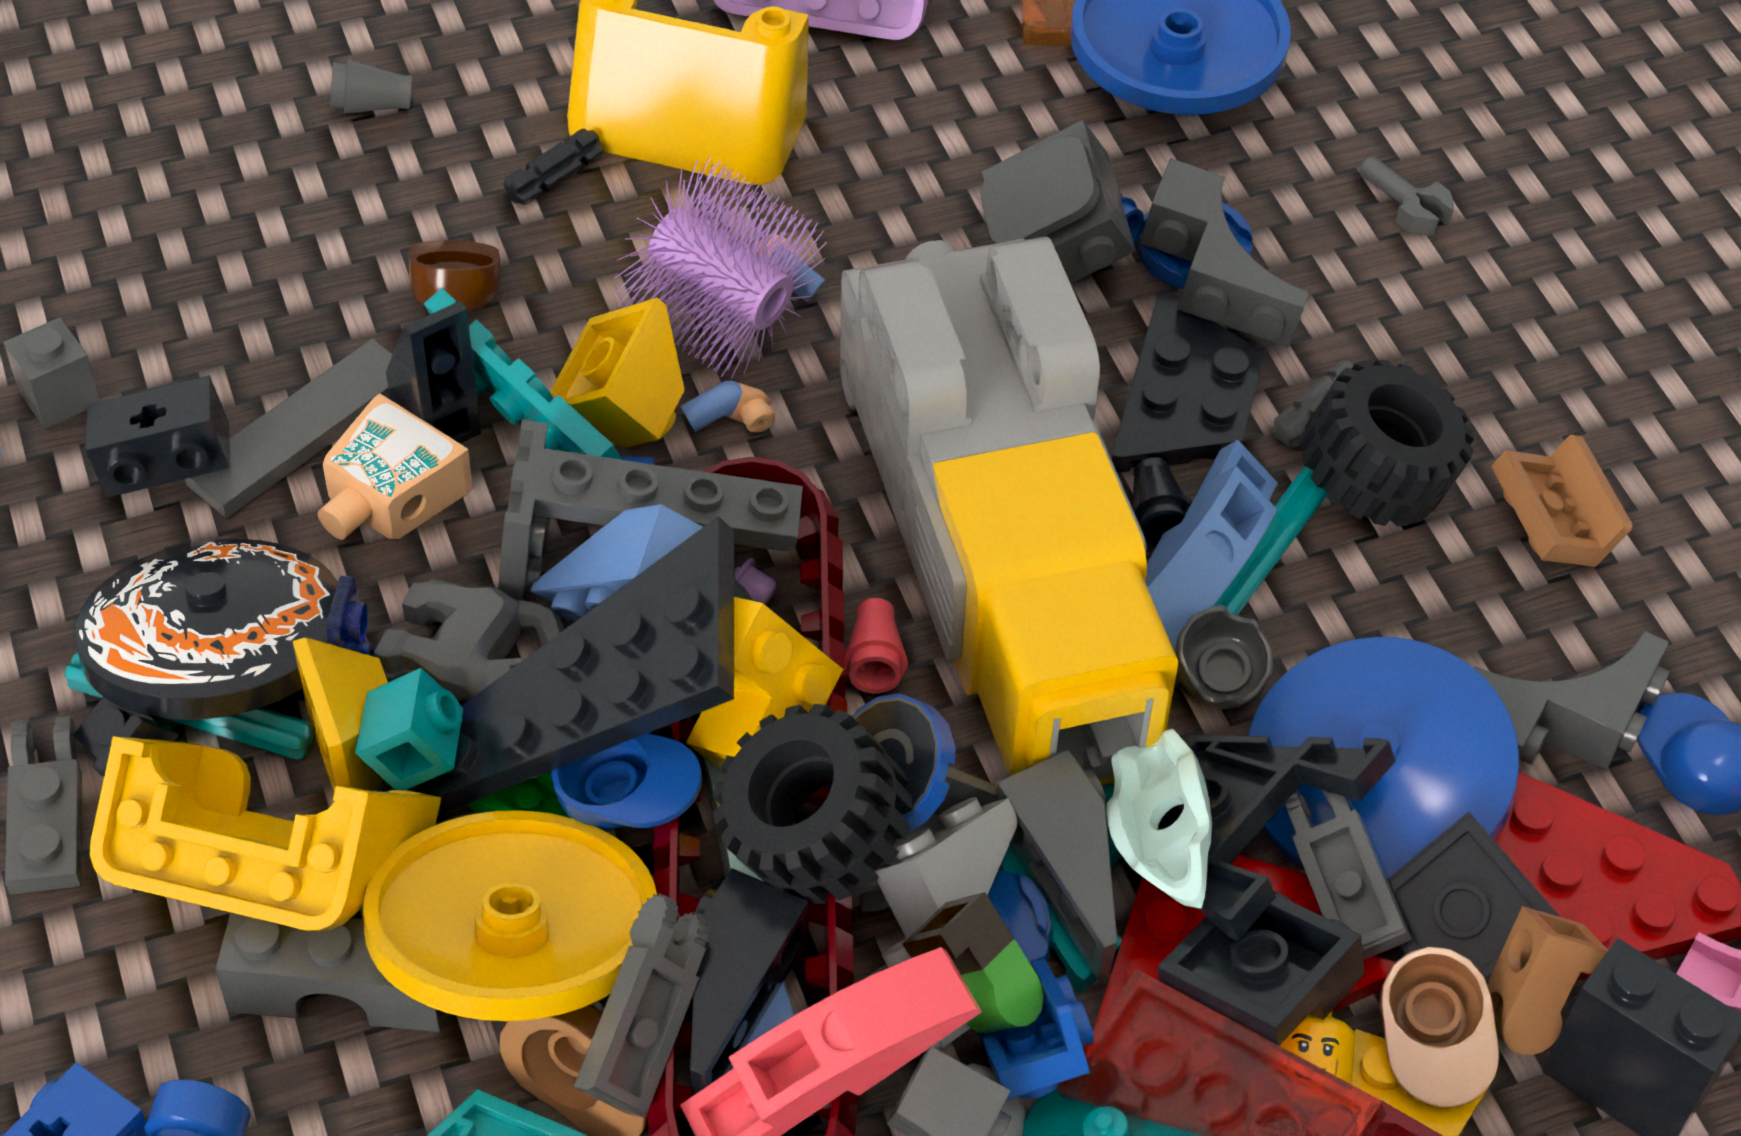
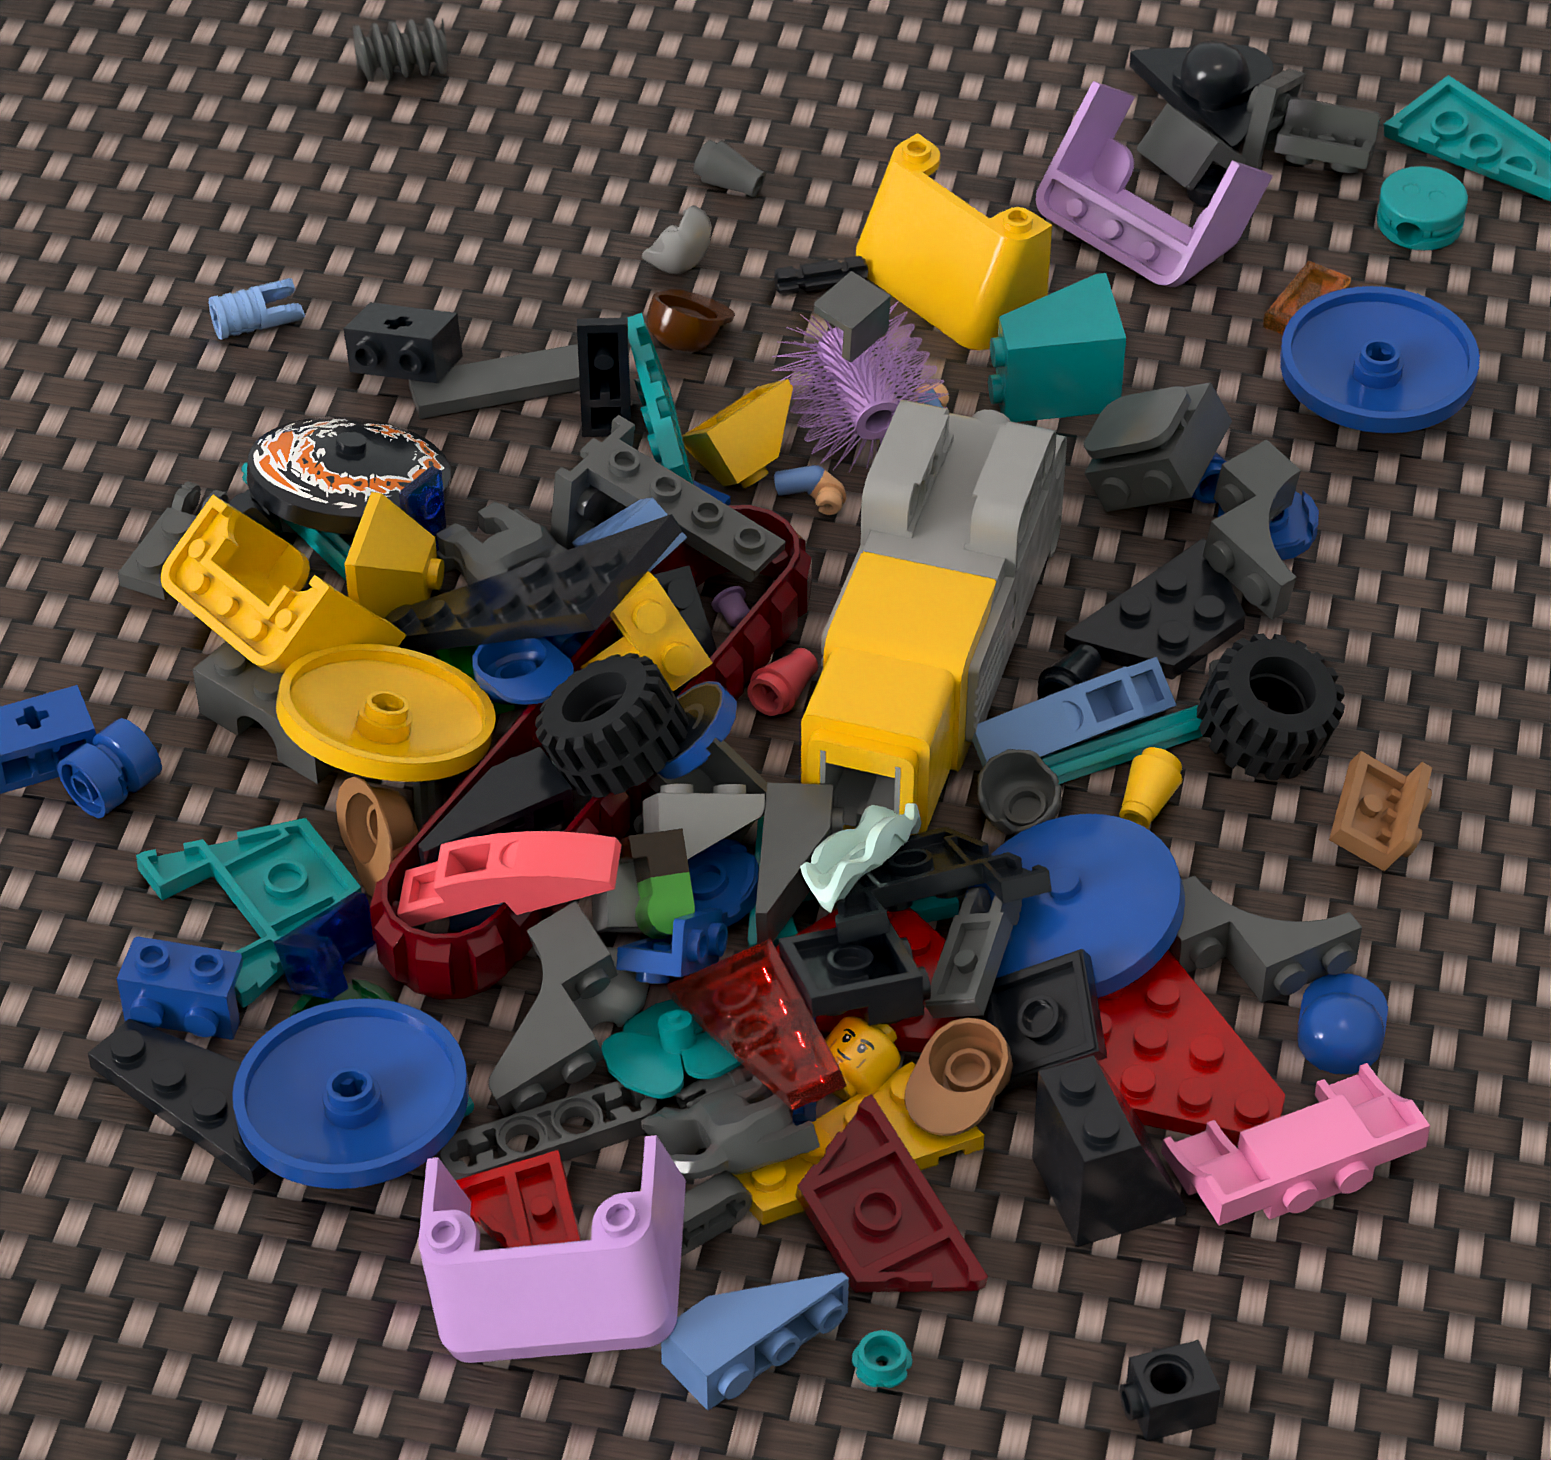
camera: 35 degrees right, 5 degrees down
dark grey brick [3,317,100,429] -> none
light nougat torso [318,393,473,540] -> none
teal brick [355,668,463,790] -> none
dark grey hinge [573,893,711,1118] -> none
dark grey bar [1360,157,1454,236] -> none
medium nougat leg [1487,906,1608,1056] -> none
none -> light grey hair [642,205,712,275]
none -> dark grey panel [814,271,891,363]
none -> teal slope [988,273,1126,422]
none -> yellow cone [1119,747,1182,829]

